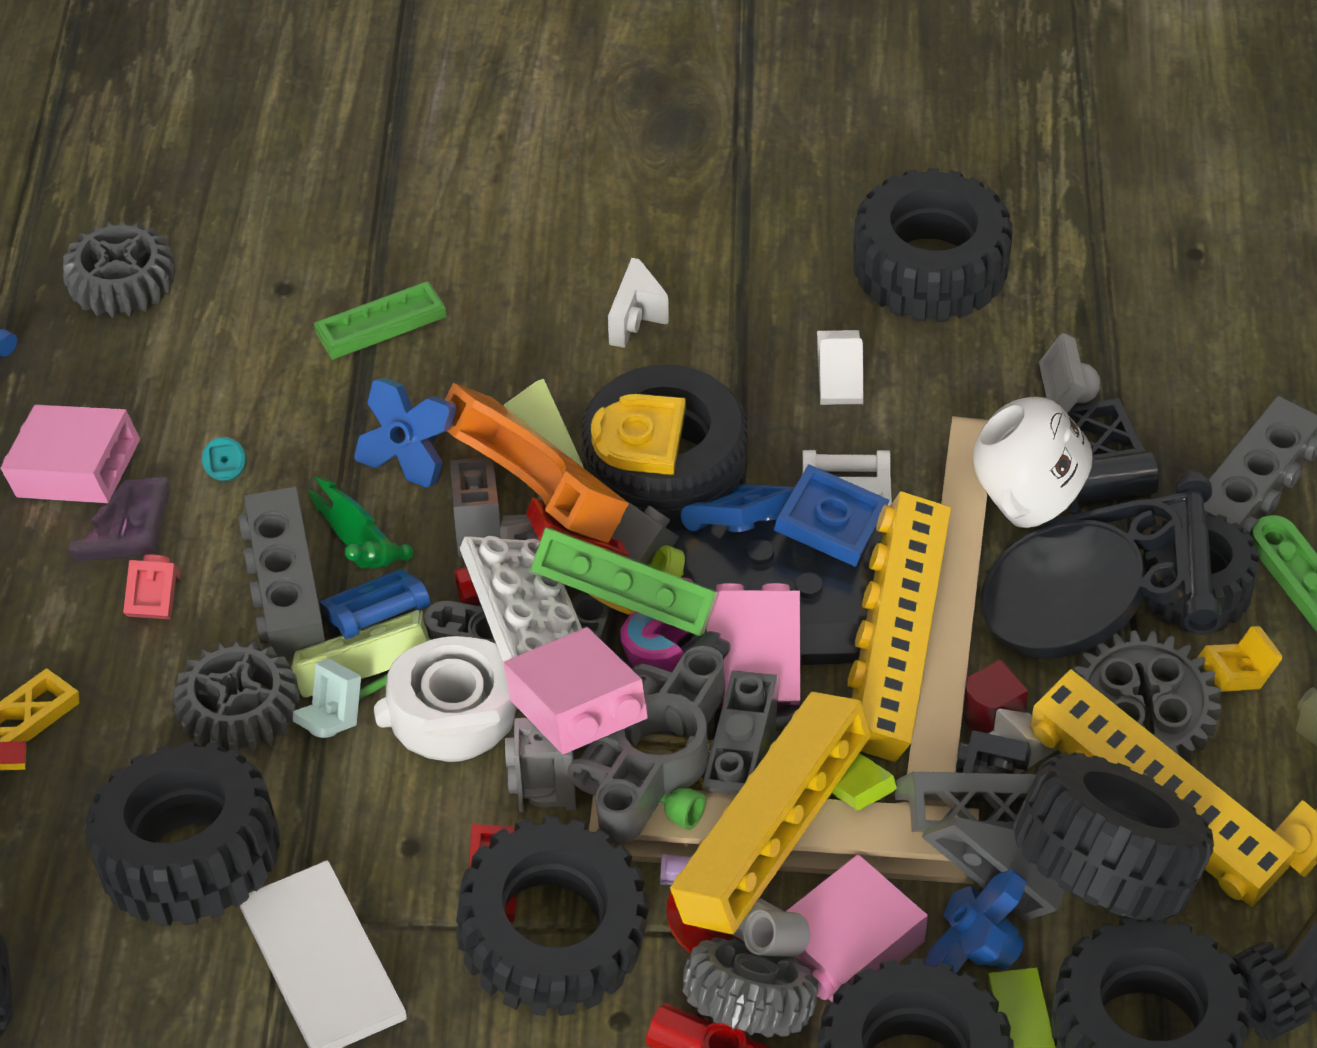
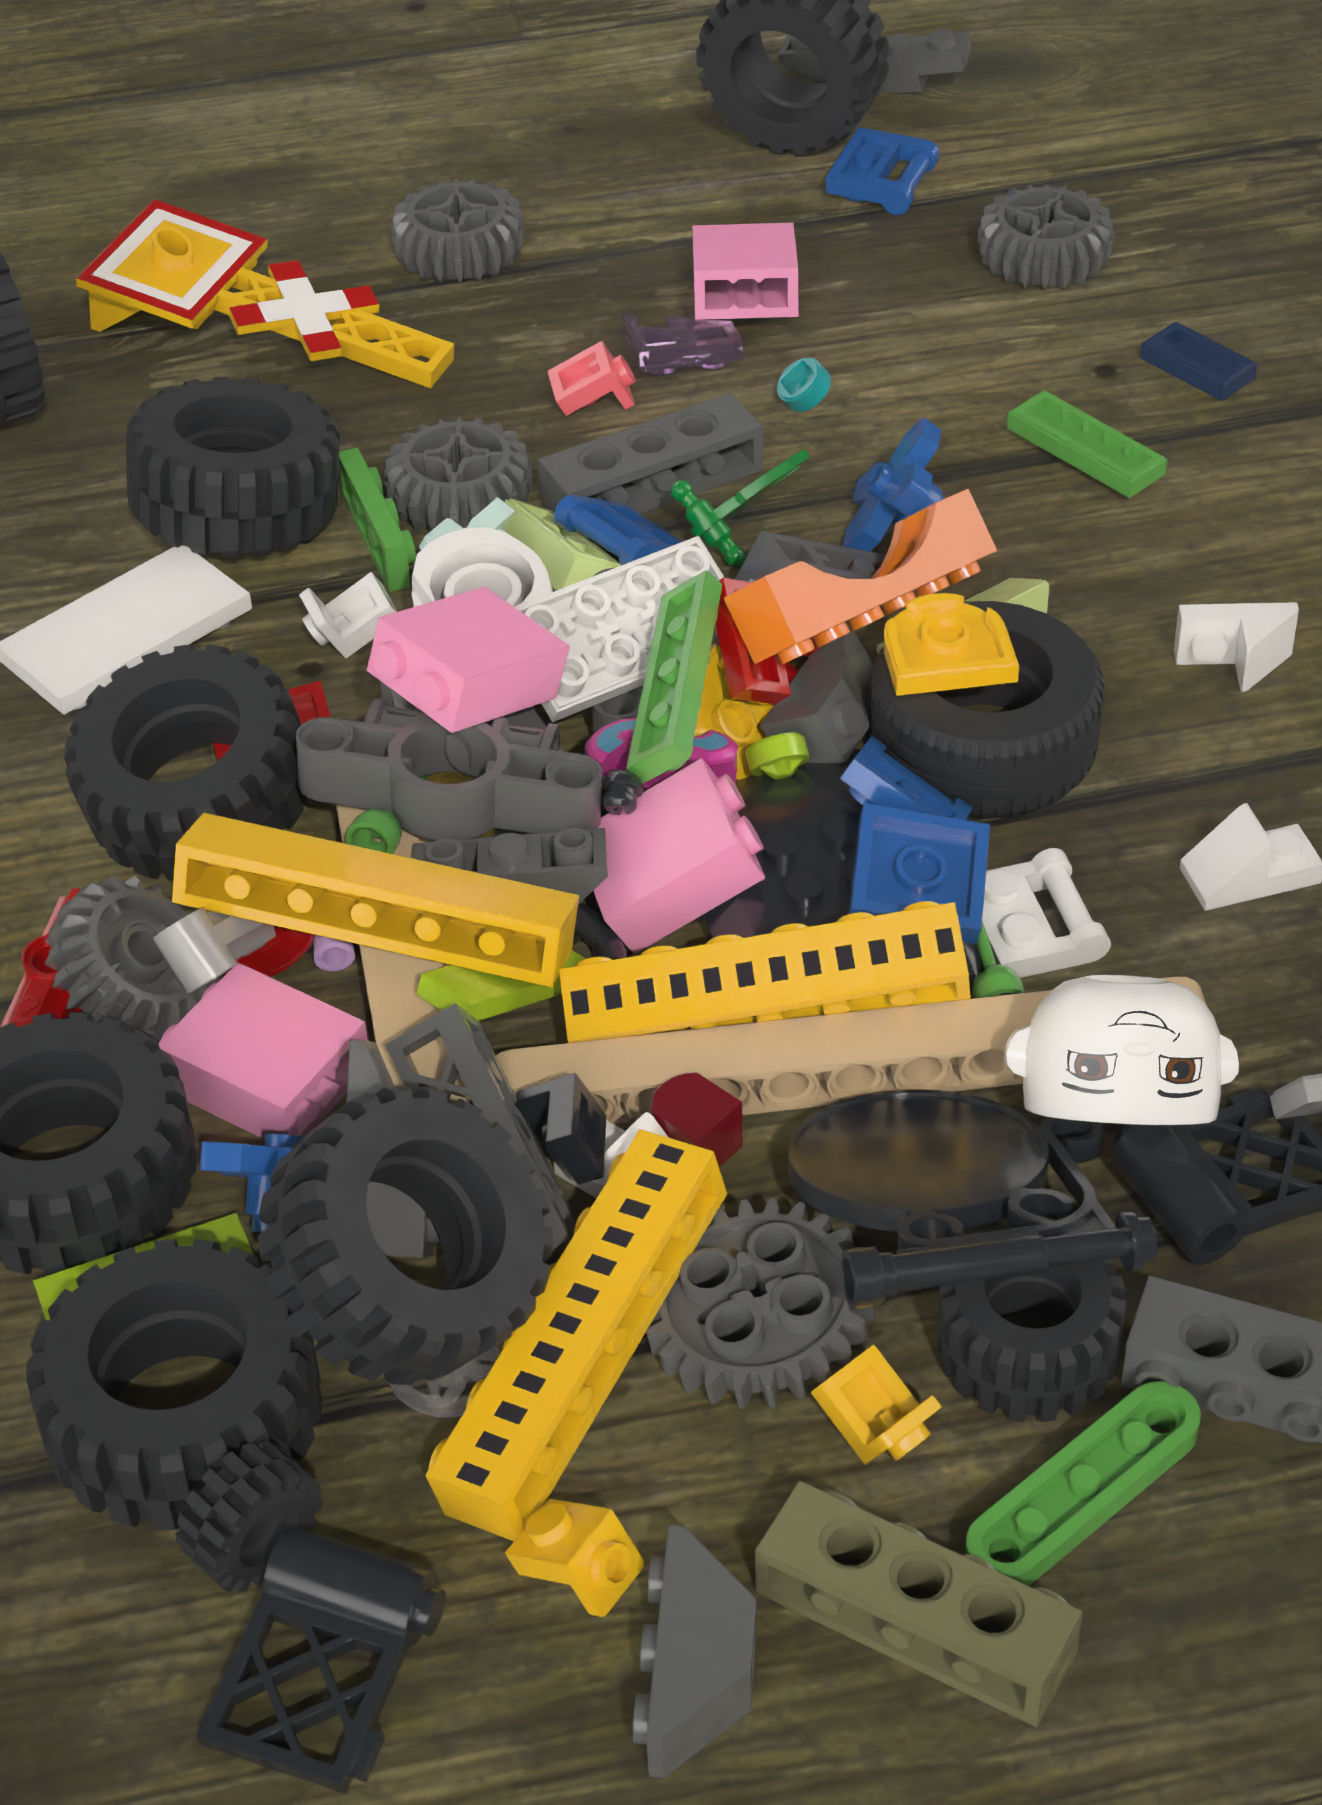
camera: 75 degrees right, 5 degrees down
none -> white bracket [299,572,398,658]
none -> bright green plate [339,447,416,592]
none -> dark blue tile [1140,322,1257,401]

